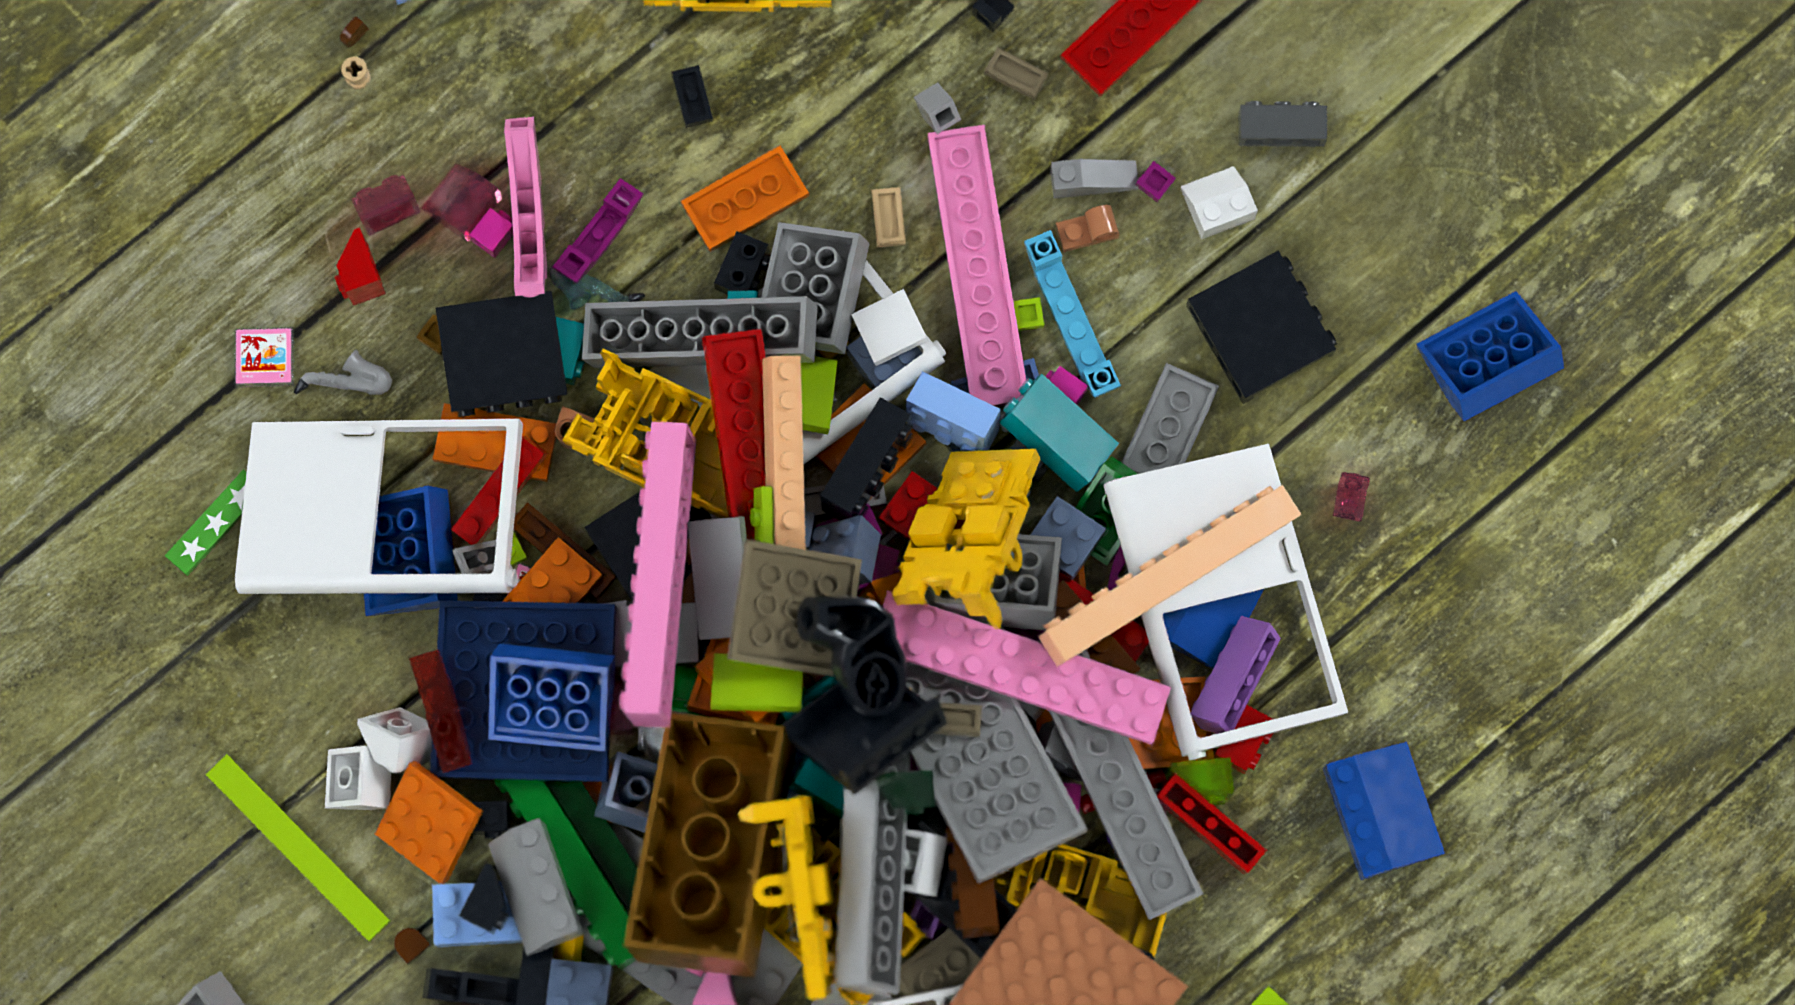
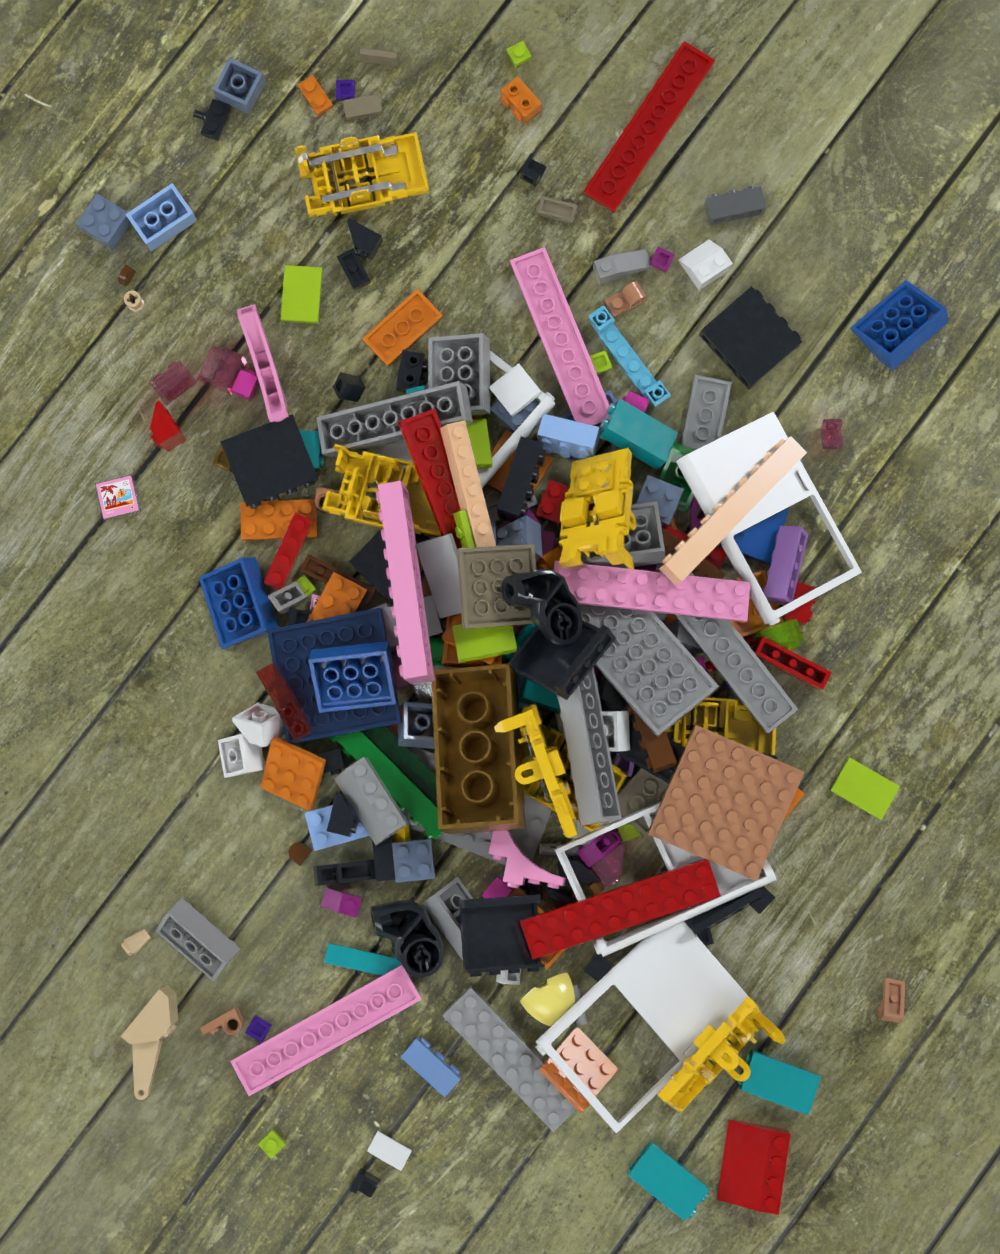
camera: 10 degrees left, 5 degrees up
bright green tile [165,469,247,576] -> none
lime tile [205,754,391,942] -> none
white door [235,419,523,594] -> none
light grey piece [294,350,392,395] -> none
clear light blue piece [550,264,645,310] -> none
magenta slope [553,178,644,284] -> none
tan tile [872,187,906,248] -> none
clear green slope [875,770,935,814] -> none
light grey brick [914,82,961,134] -> none
dark tan tile [934,702,982,737] -> none
blue slope [1323,742,1445,881] -> none
none -> lime tile [281,265,323,324]
none -> black panel [332,372,366,402]
none -> black slope [347,218,383,260]

